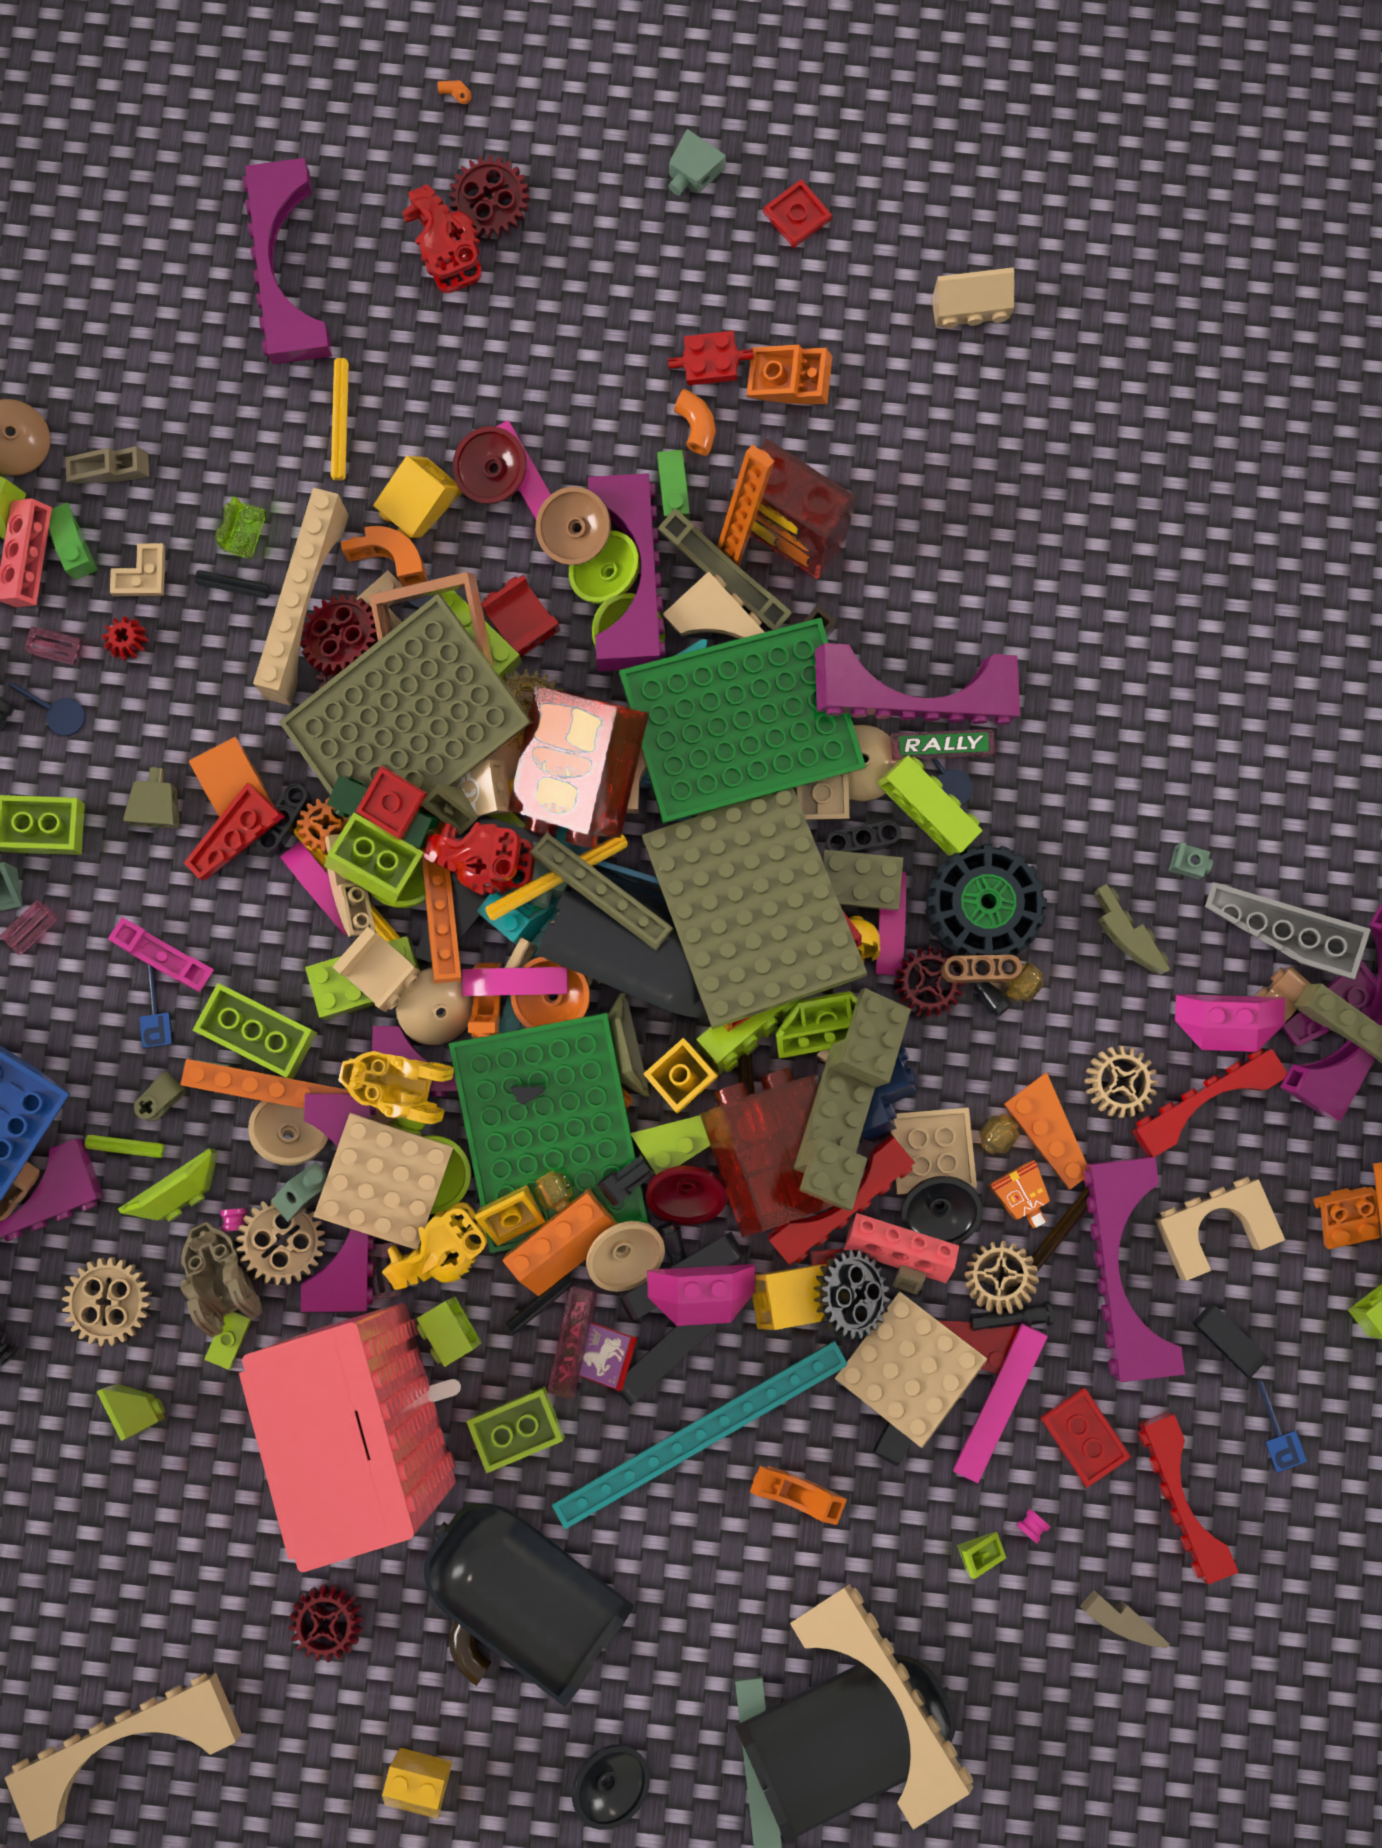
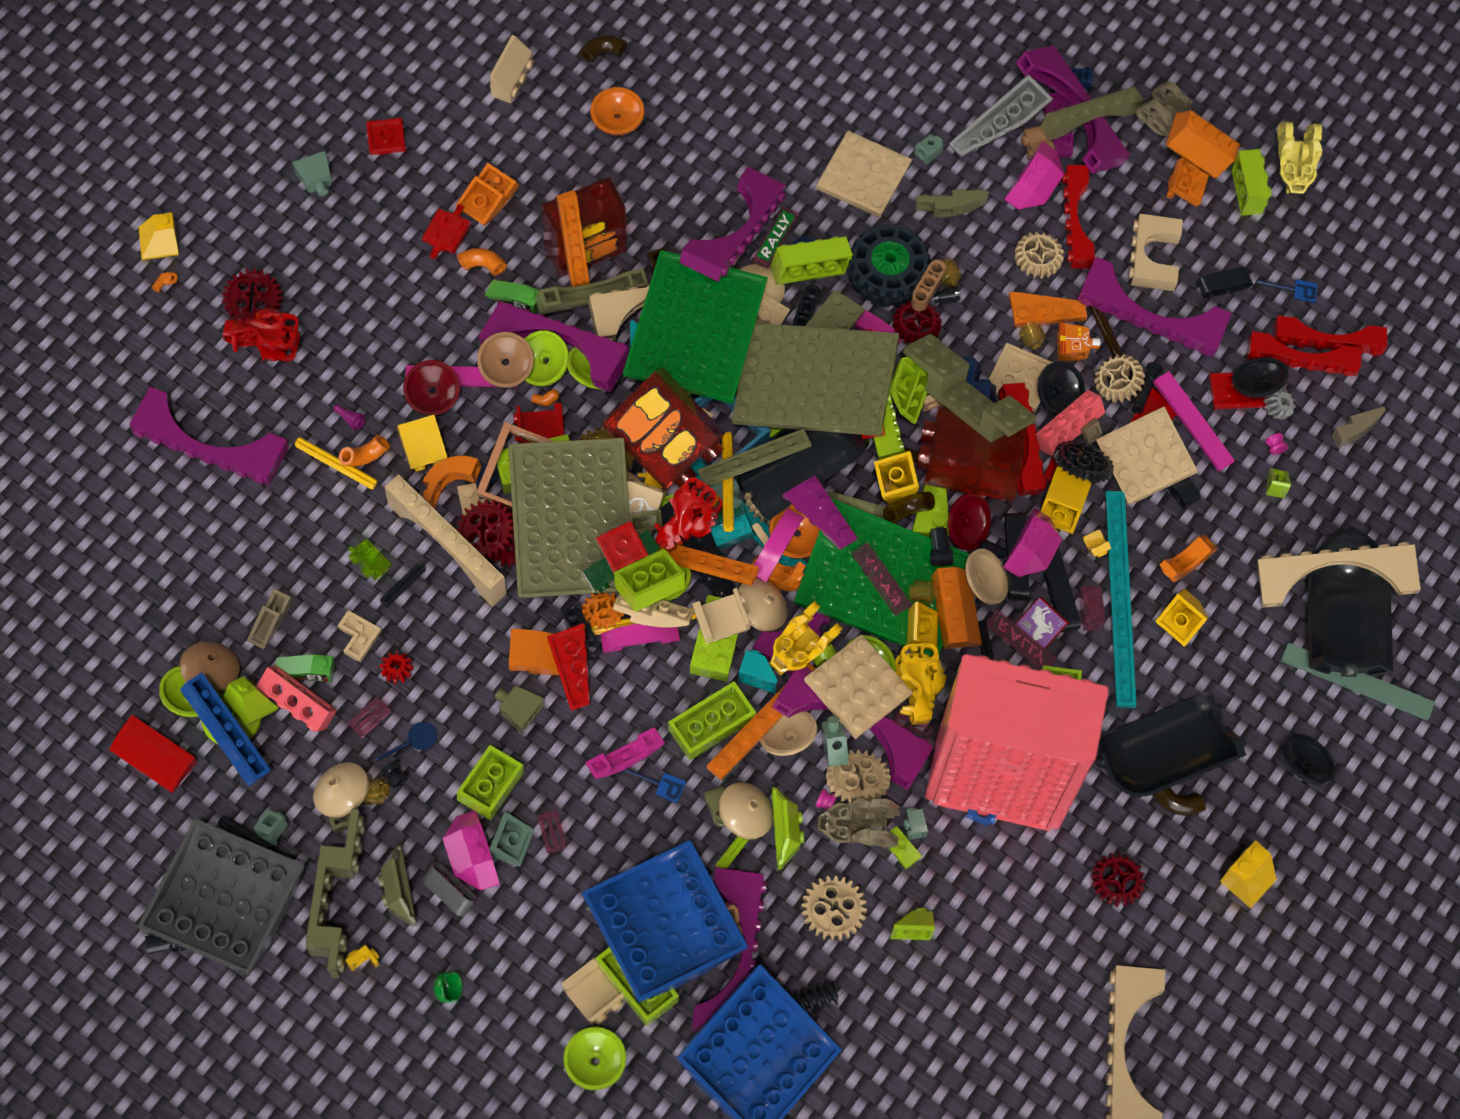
camera: 65 degrees left, 15 degrees down
black slope [511,1084,546,1105] -> none
none -> yellow slope [138,213,179,260]
none -> magenta cone [333,404,365,430]
none -> orange cylinder [339,435,390,467]
none -> orange arm [531,389,559,407]
none -> dark brown cylinder [579,35,627,62]
none -> orange dish [590,87,644,135]
none -> tan dish [719,782,774,839]
none -> teal slope [738,650,778,694]
none -> magenta wing [782,475,858,550]
none -> tan plate [816,131,912,218]
none -> clear pink tile [851,542,912,617]
none -> dark brown cylinder [883,491,935,524]
none -> sand green brick [903,808,928,840]
none -> clear pink brick [1079,586,1106,631]
none -> yellow bracket [1083,530,1111,557]
none -> yellow slope [1155,589,1208,647]
none -> black dish [1232,357,1289,398]
none -> light grey gear [1264,389,1296,420]
none -> red arch [1273,316,1387,356]

